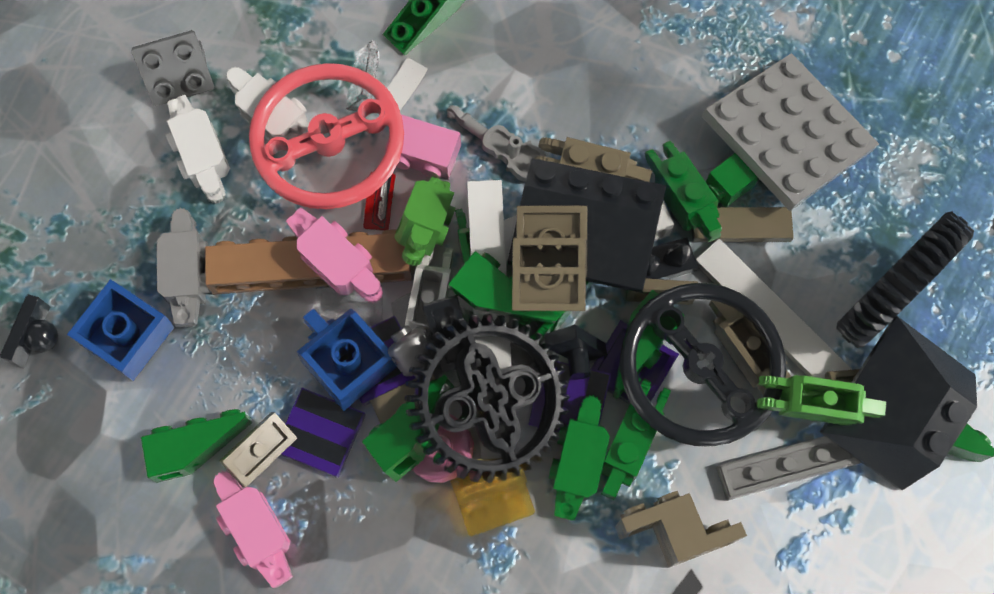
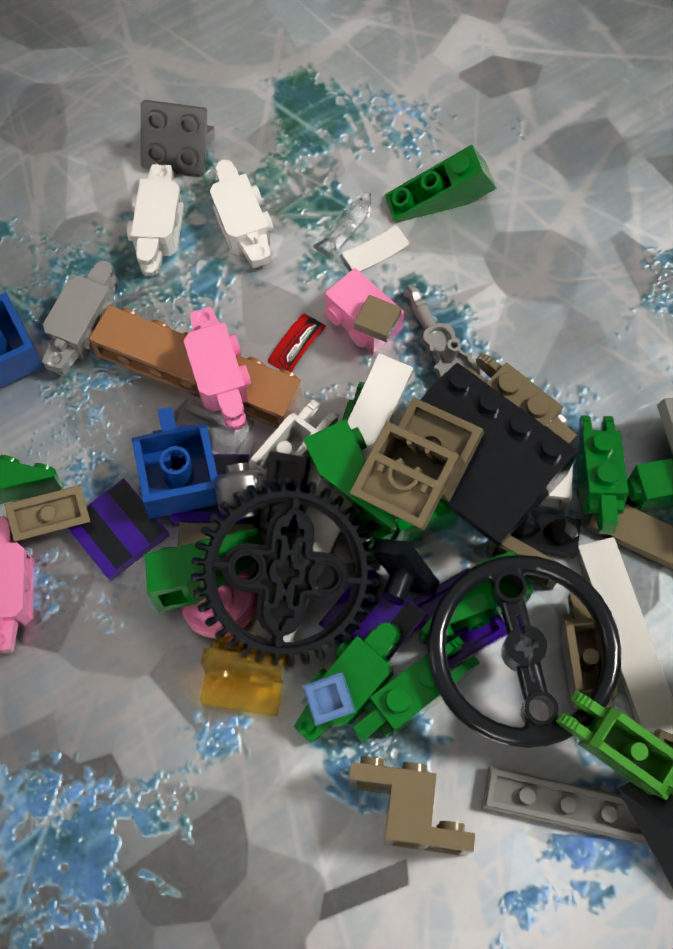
camera: 30 degrees right, 5 degrees down
coral piece [249,63,404,209] -> none
bright green hinge [394,176,456,266] -> none
none -> medium blue tile [303,672,356,726]
none -> dark tan tile [354,295,402,342]

